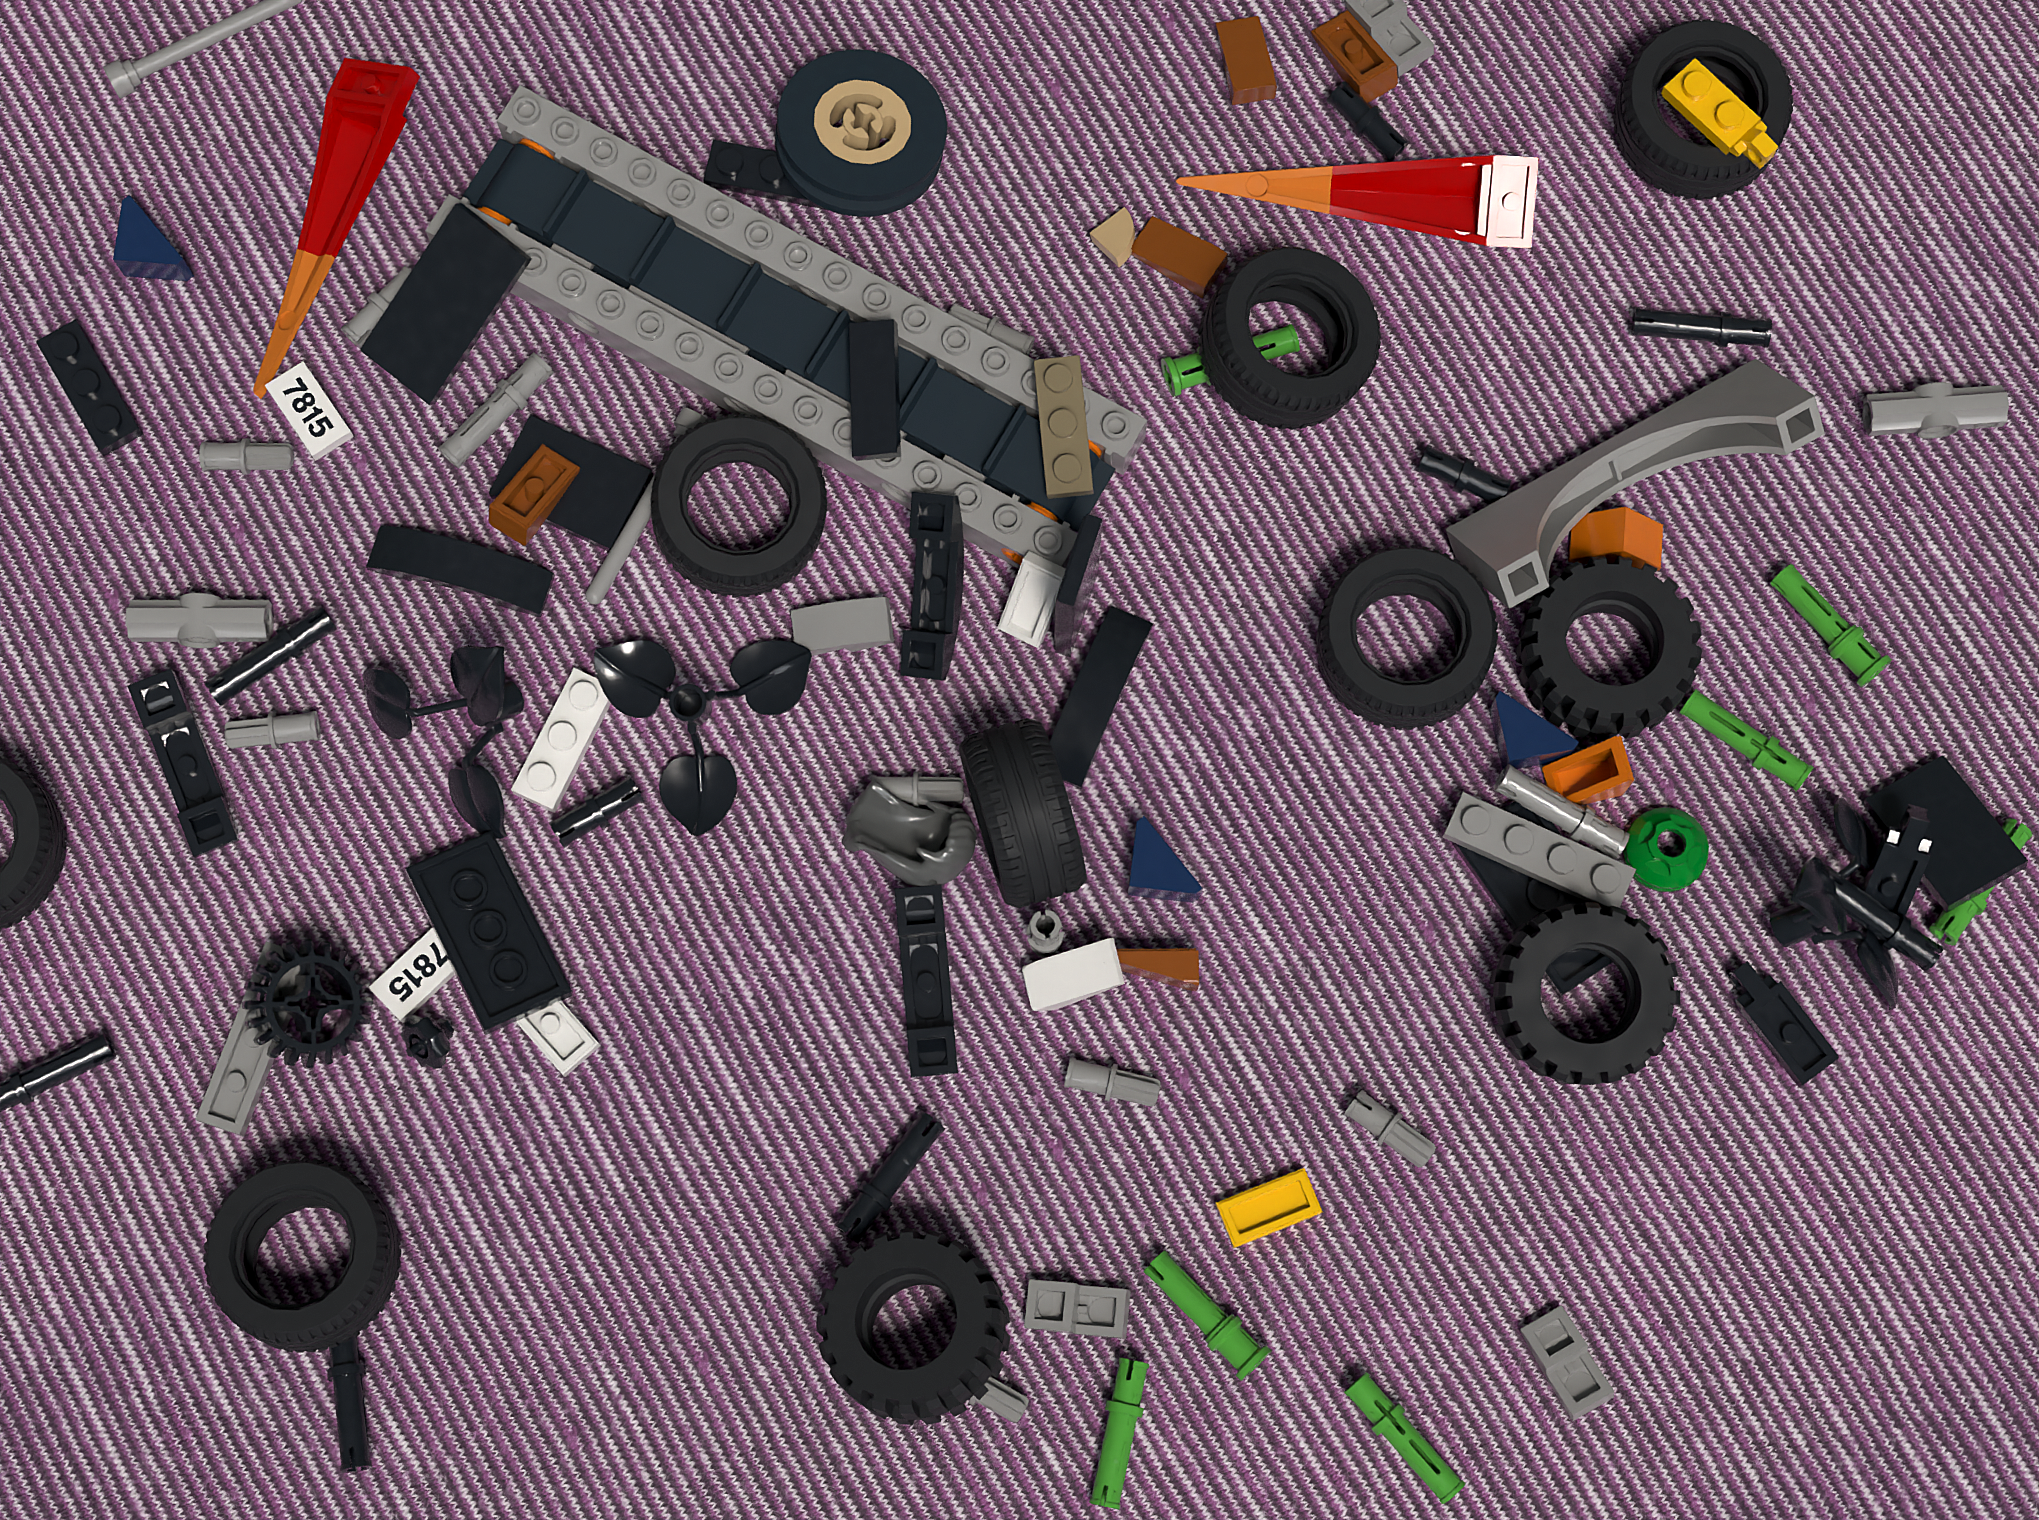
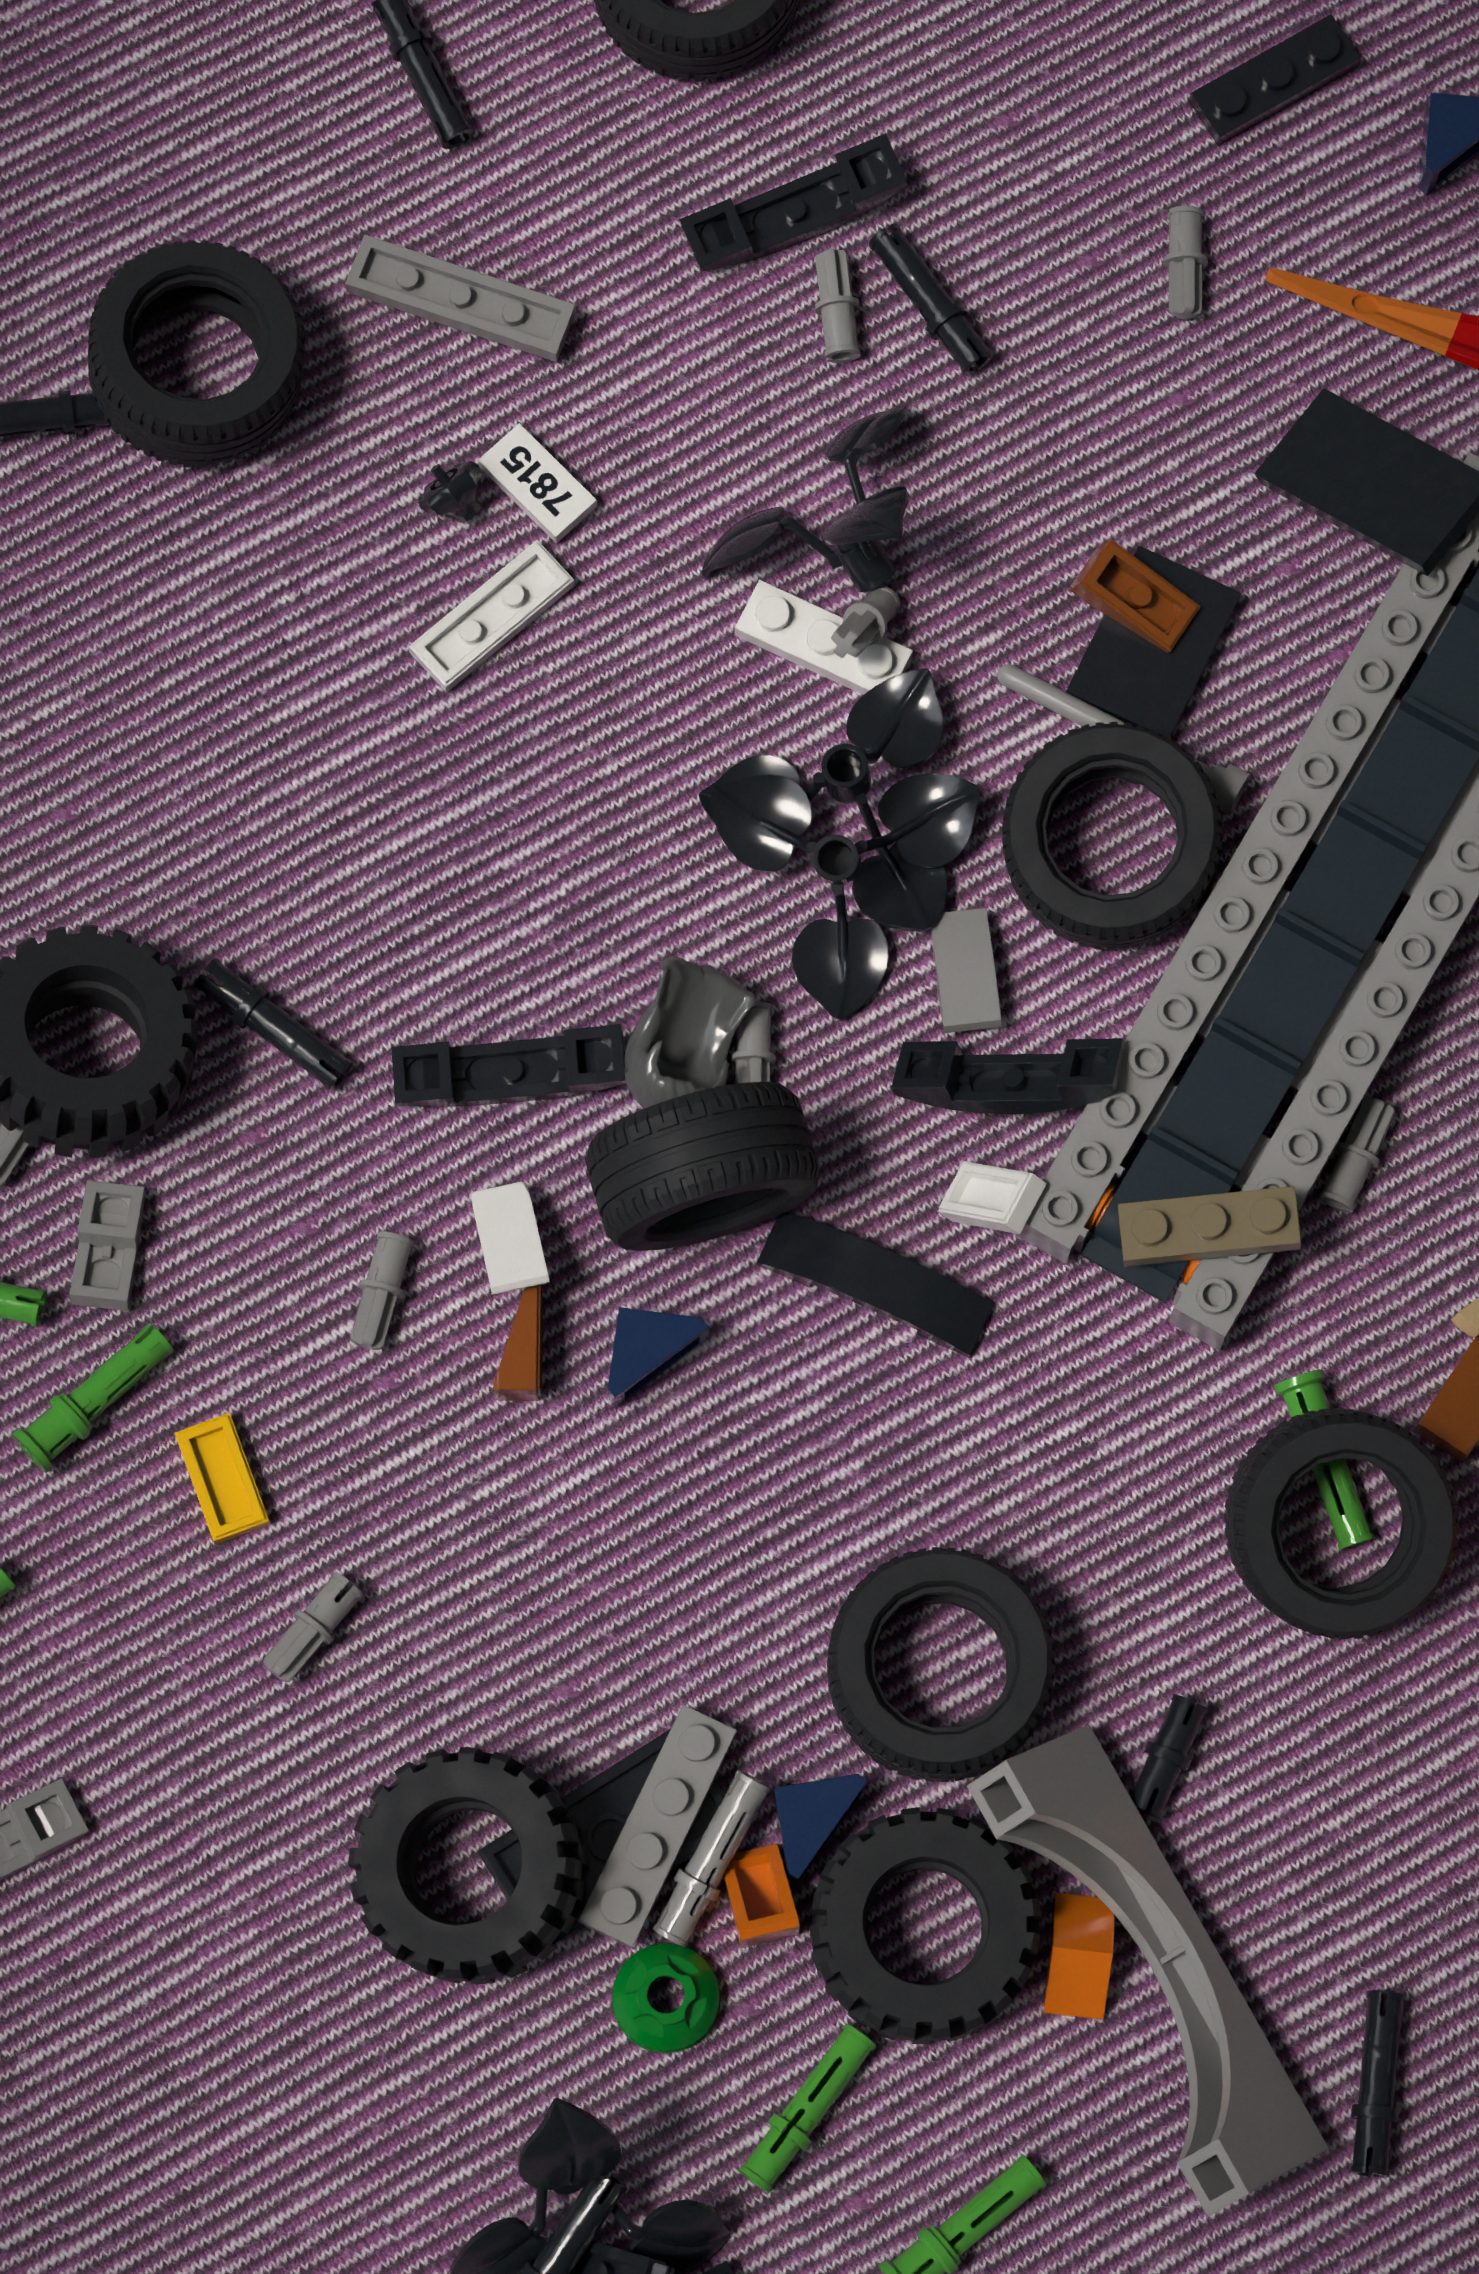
camera: 90 degrees right, 0 degrees up
light grey piece [125,593,274,649] -> none
black gear [242,939,374,1068] -> none
white tile [265,361,354,461] -> none
light grey pin [341,266,411,349] -> none
black slope [366,525,555,617] -> none
black tile [405,830,572,1035] -> none
light grey pin [437,352,554,469] -> none
black pin [549,775,645,848] -> none
black tile [849,319,901,461] -> none
light grey pin [1027,910,1064,957] -> none
black tile [1054,514,1103,657] -> none
black hinge [1727,961,1839,1087] -> none
none -> black plant [711,774,981,1019]
none -> light grey axle [831,586,900,658]

